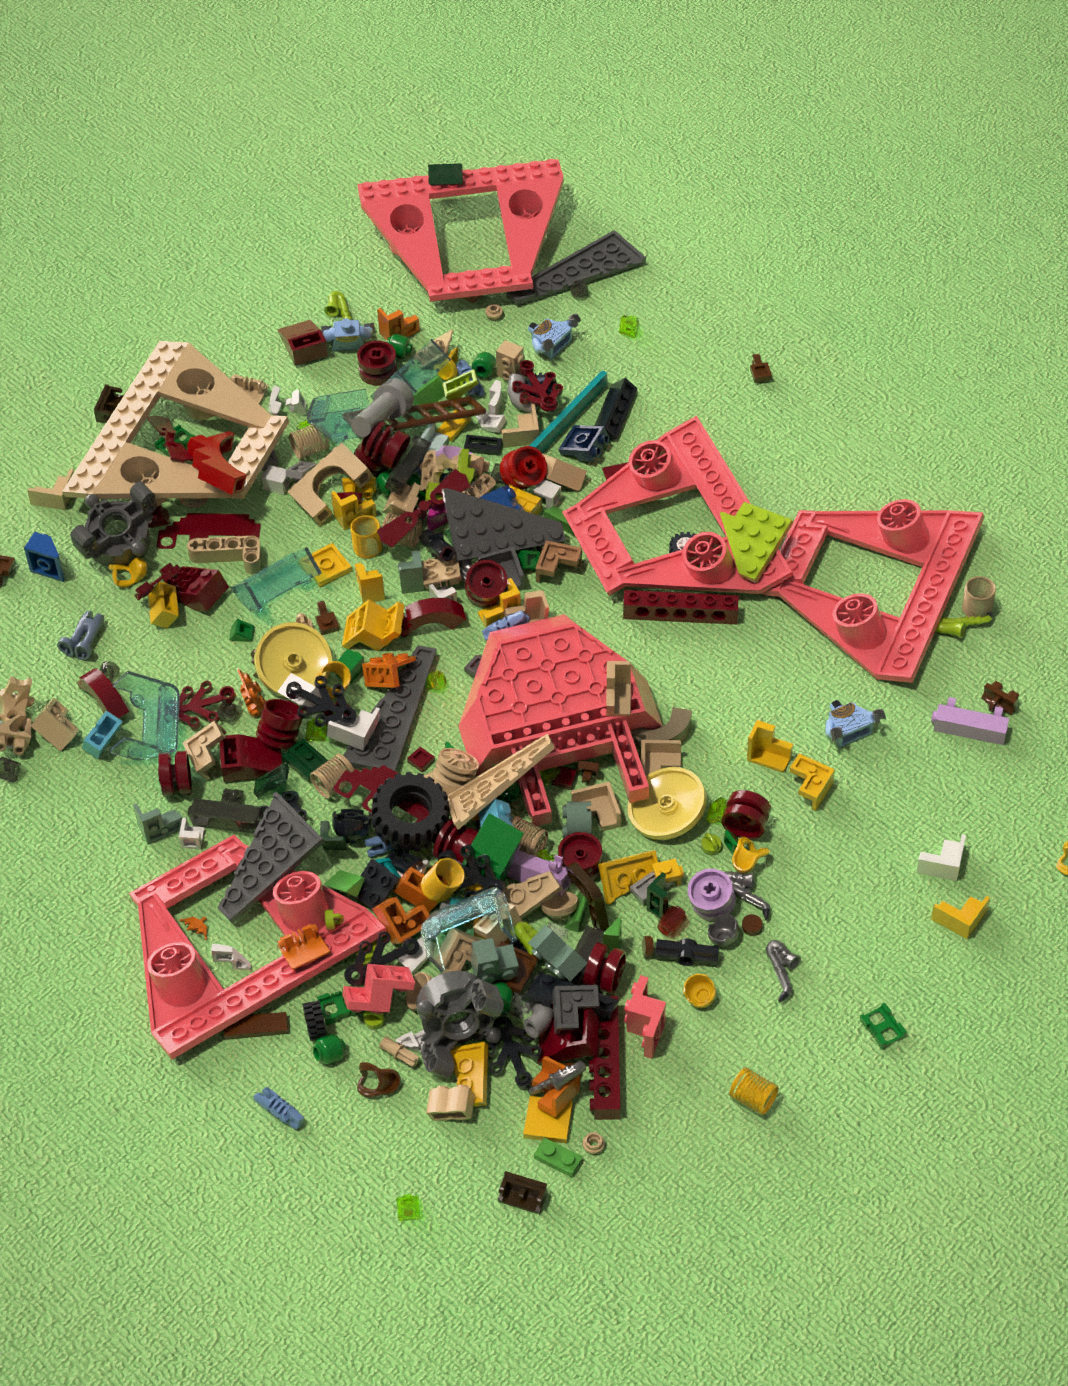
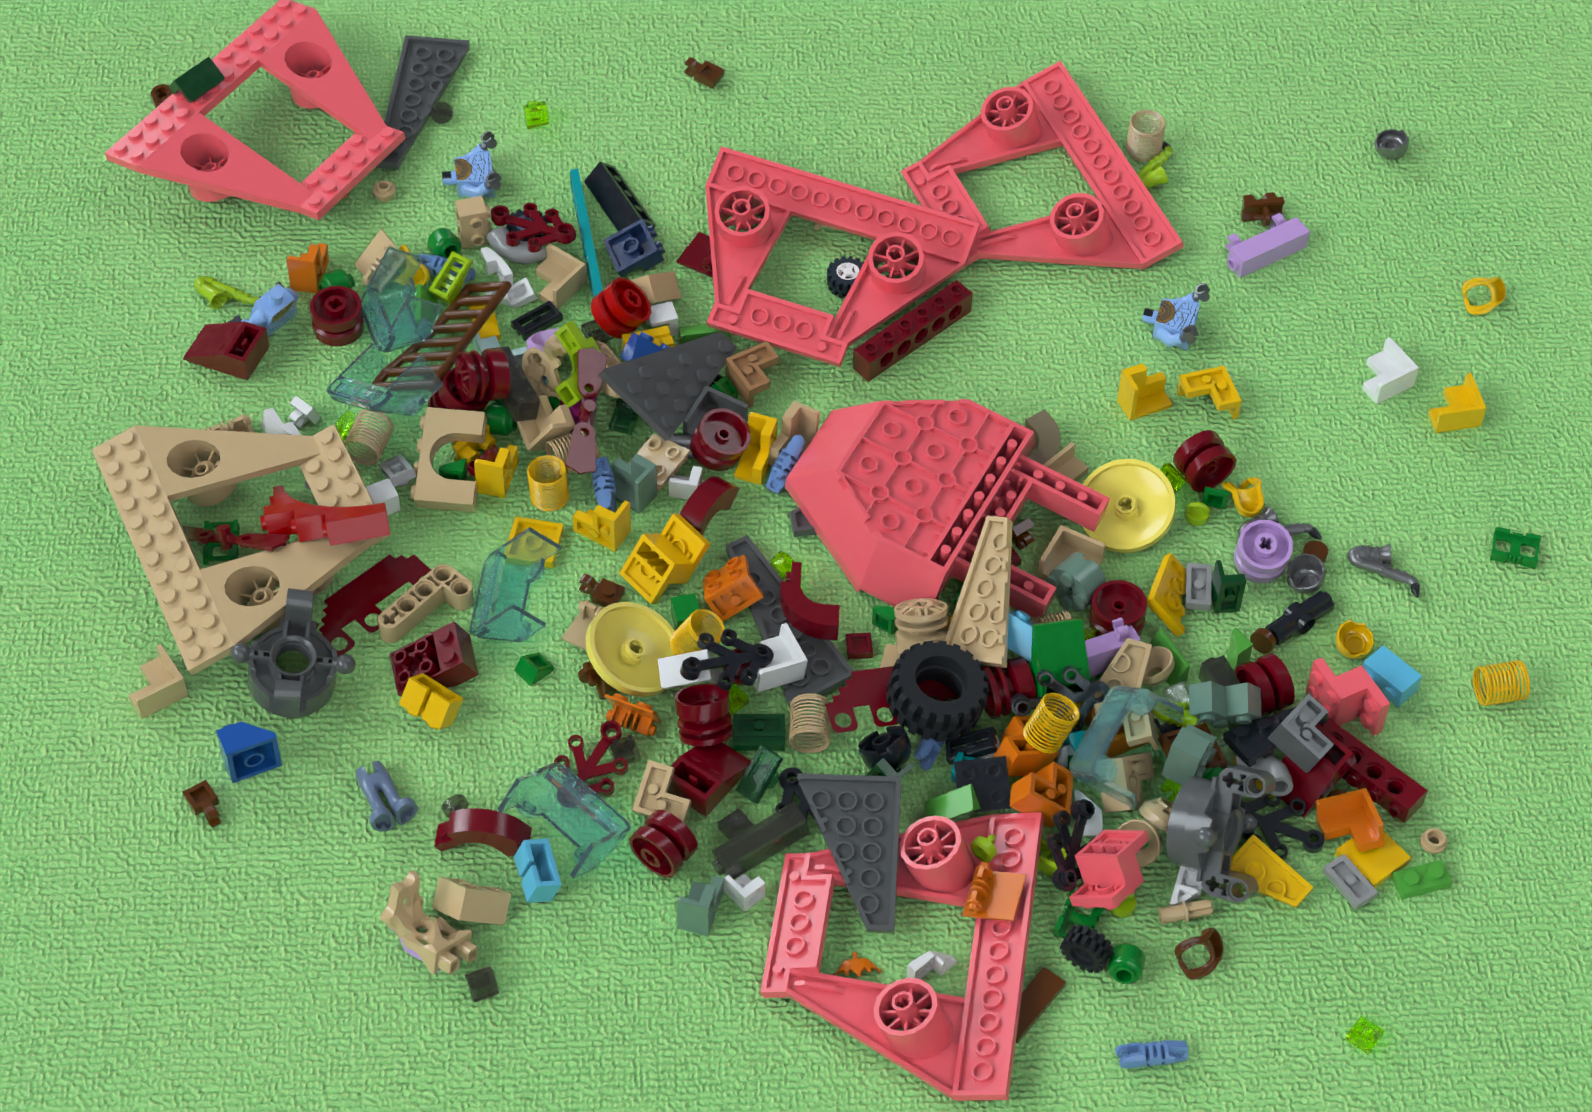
camera: 50 degrees left, 0 degrees up
dark brown hinge [94,384,124,423] -> none
yellow piece [108,558,148,587] -> none
dark red plant [134,562,181,600] -> none
light grey piece [351,378,414,437] -> none
black piece [419,529,456,562] -> none
tan brick [426,1085,475,1121] -> none
dark brown hinge [498,1171,548,1215] -> none
flat silver piece [528,1061,586,1095] -> none
dark brown beam [566,862,609,935] -> none
tan panel [606,661,631,716] -> none
yellow bracket [652,858,684,886] -> none
clear red brick [657,906,687,937] -> none
lime wing [720,502,794,583] -> none
none -> green slope [439,459,468,481]
none -> medium blue hinge [592,457,617,513]
none -> dark red arch [780,562,840,641]
none -> light grey plate [1322,854,1378,910]
none -> medium azure piece [1362,645,1422,707]

